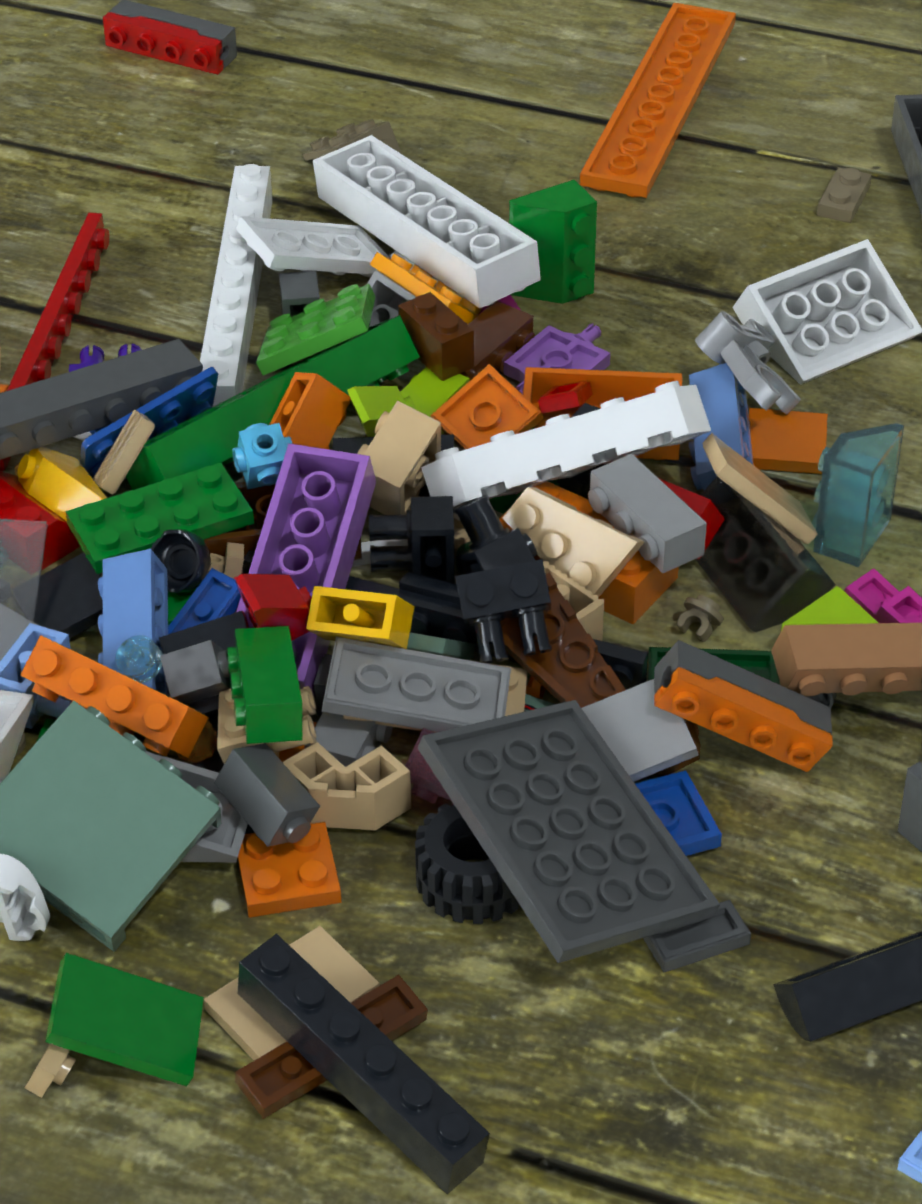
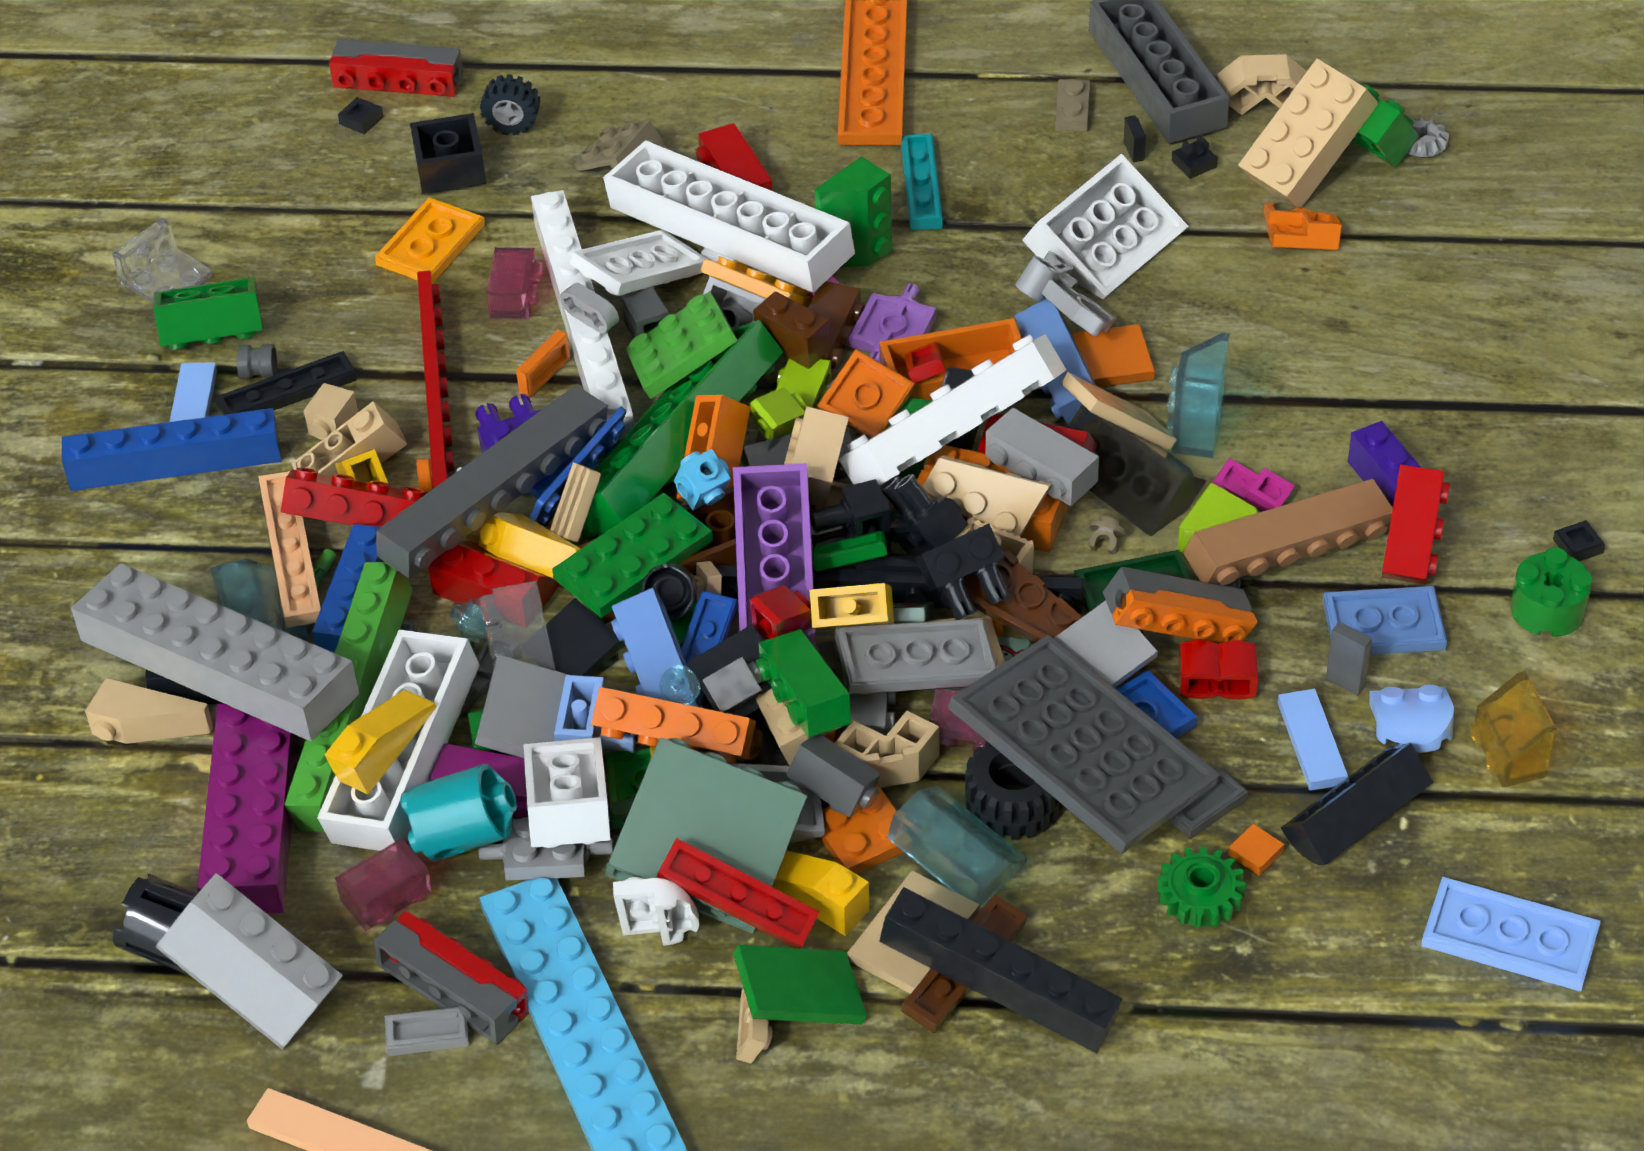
camera: 15 degrees left, 5 degrees up
none -> black tile [338,97,384,135]
none -> light orange tile [375,197,485,284]
none -> black brick [410,113,486,194]
none -> black wheel [480,74,541,135]
none -> clear pink brick [486,247,543,319]
none -> orange tile [516,330,571,398]
none -> light grey beam [560,283,619,333]
none -> red plate [656,838,820,948]
none -> red brick [695,123,773,191]
none -> yellow slope [772,850,870,936]
none -> green tile [812,531,887,572]
none -> clear light blue slope [887,786,1027,909]
none -> teal tile [901,134,943,230]
none -> black tile [1123,115,1146,162]
none -> green gear [1157,846,1246,928]
none -> red brick [1178,639,1258,699]
none -> orange tile [1228,824,1284,876]
none -> light blue tile [1277,689,1348,791]

